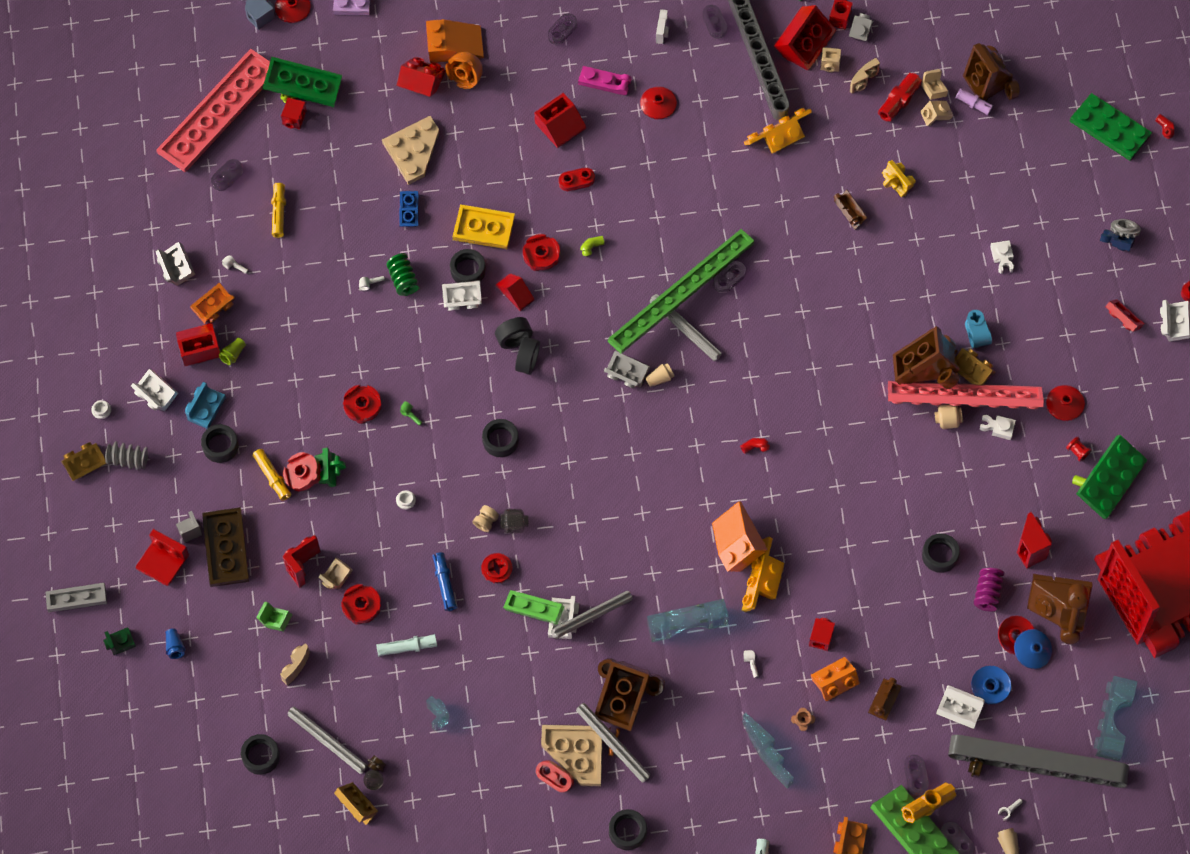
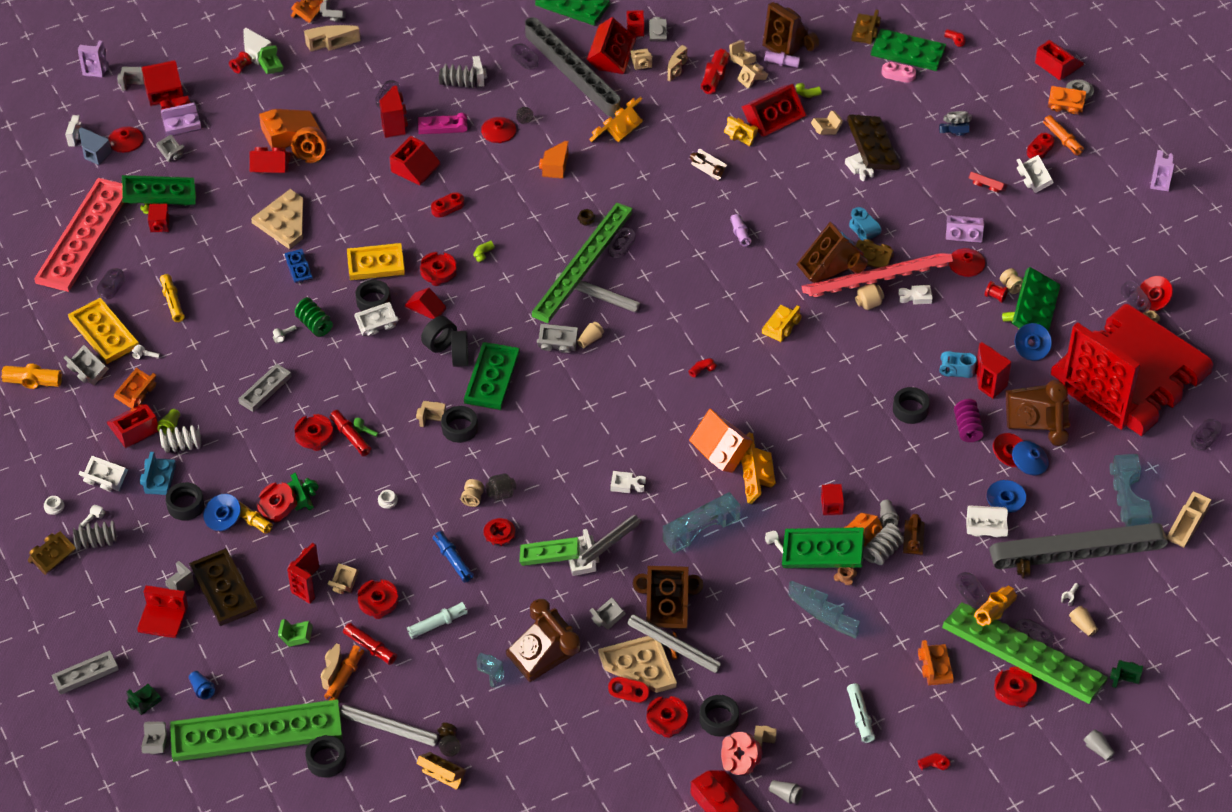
camera: 20 degrees left, 15 degrees down
none -> light orange piece [1,363,62,389]
none -> yellow plate [68,298,139,364]
none -> white hand [81,505,105,527]
none -> light grey bracket [141,721,167,755]
none -> light grey bracket [156,135,185,162]
none -> white piece [160,424,201,453]
none -> bright green plate [170,699,342,762]
none -> blue dish [203,494,241,531]
none -> light grey plate [238,364,292,412]
none -> orange pin [324,645,365,701]
none -> red pin [329,409,372,456]
none -> red pin [343,623,397,665]
none -> red slope [379,85,408,138]
none -> tan bracket [416,401,446,427]
none -> light grey piece [439,63,476,88]
none -> green plate [464,342,520,410]
none -> reddish brown piece [506,599,580,682]
none -> clear smoke plate [516,107,533,124]
none -> orange slope [539,141,569,179]
none -> dark brown plate [577,209,595,226]
none -> light grey bracket [590,597,626,630]
none -> white plate [611,471,646,493]
none -> red plate [646,696,688,738]
none -> lavender pin [730,214,751,247]
none -> red slope [741,84,806,137]
none -> yellow bracket [762,305,802,342]
none -> green plate [782,527,865,568]
none -> lime arm [796,83,821,98]
none -> tan bracket [811,111,843,135]
none -> dark brown plate [846,114,900,171]
none -> pearl gold bracket [851,9,881,44]
none -> light grey piece [863,523,904,565]
none -> light grey cone [880,500,899,527]
none -> bright pink plate [882,62,916,82]
none -> dark azure piece [939,351,977,378]
none -> lavender bracket [946,215,984,243]
none -> tan wheel [1000,268,1023,294]
none -> blue dish [1014,323,1052,361]
none -> tan slope [1166,491,1211,548]

